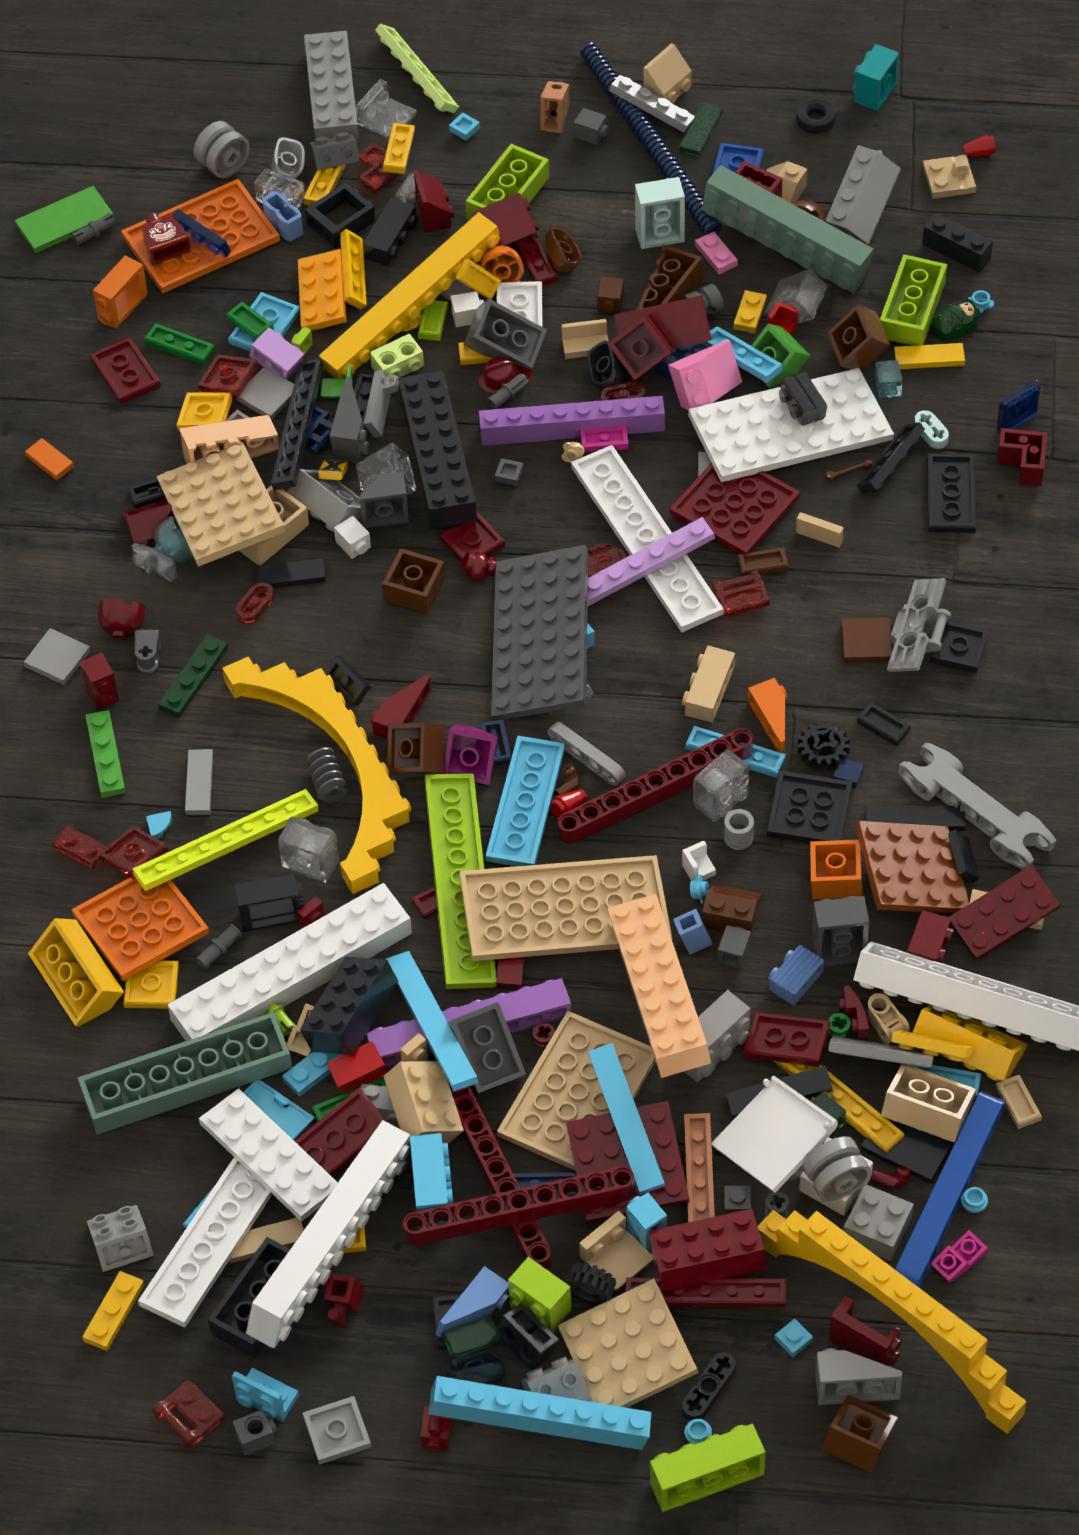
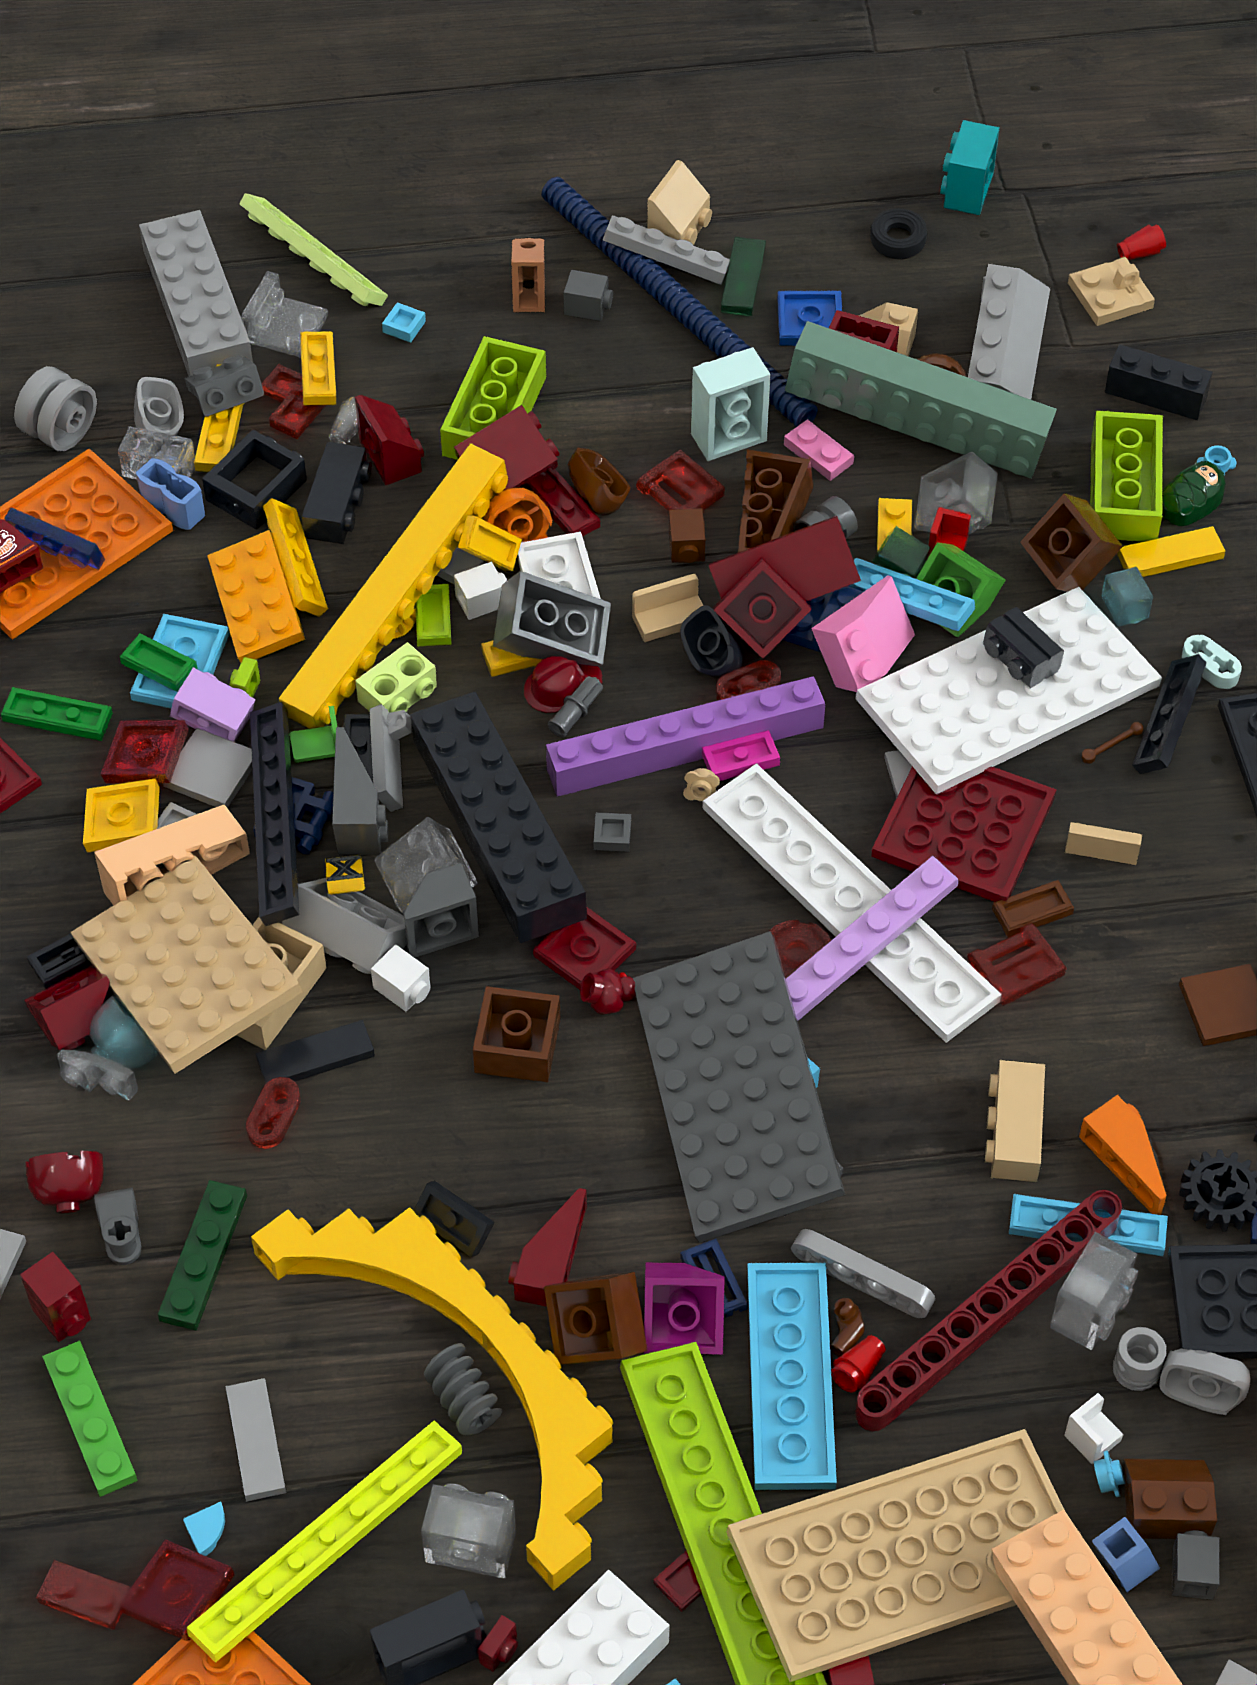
camera: 15 degrees left, 0 degrees up
none -> clear red plate [636,450,725,511]
none -> clear green brick [872,526,930,577]
none -> light grey piece [1160,1349,1250,1415]

